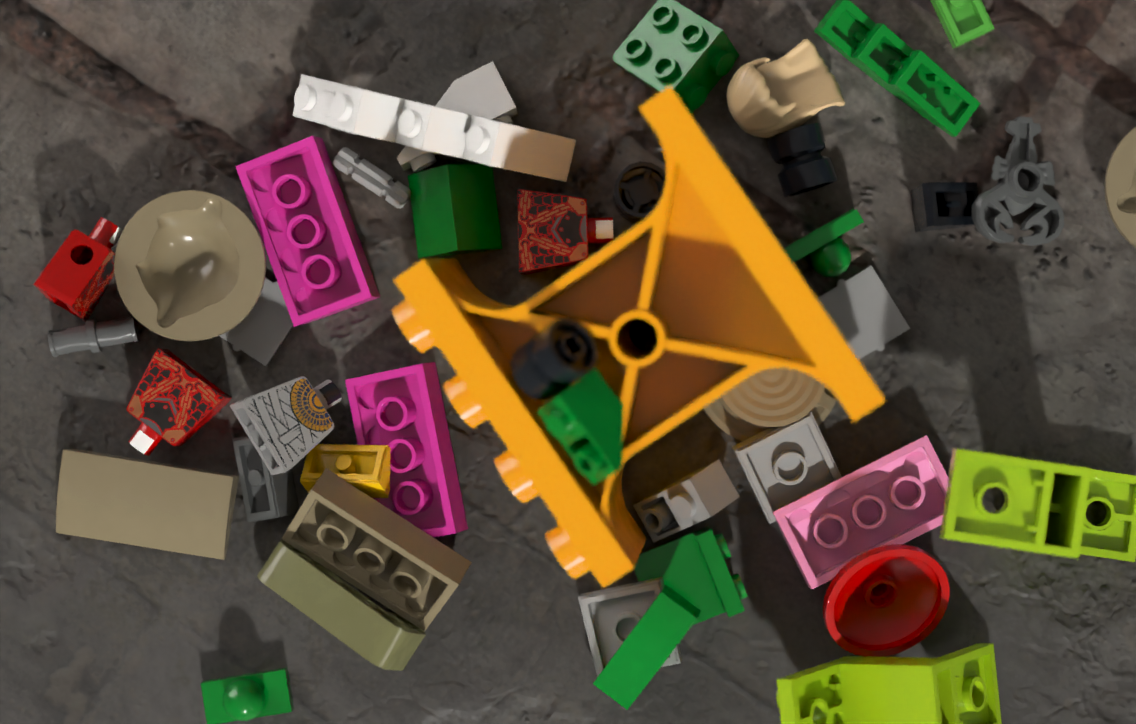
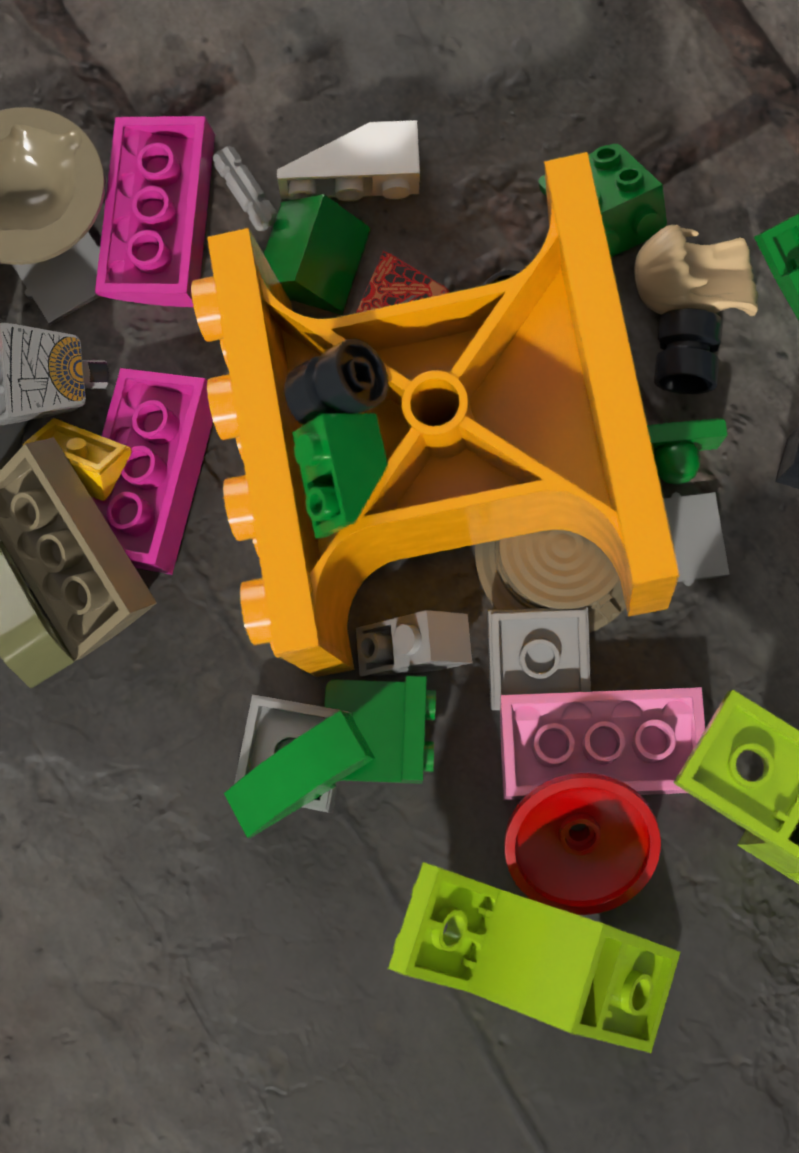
camera: 25 degrees right, 10 degrees down
white arch [292,74,576,182] -> none

